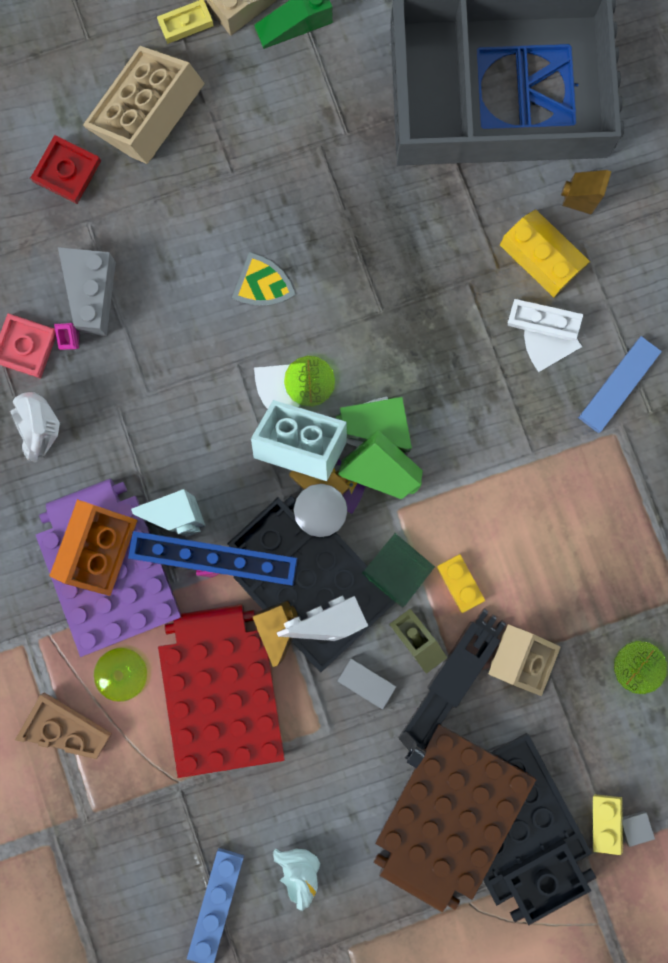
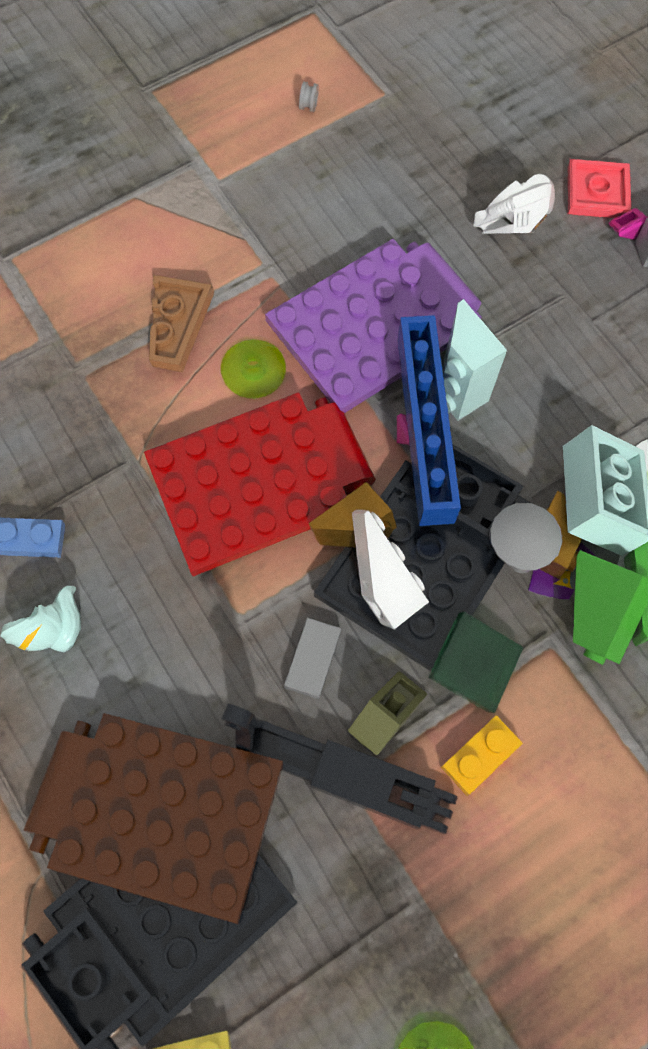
camera: 75 degrees right, 15 degrees down
orange slope [49,499,138,596] -> none
tan slope [488,624,561,696] -> none

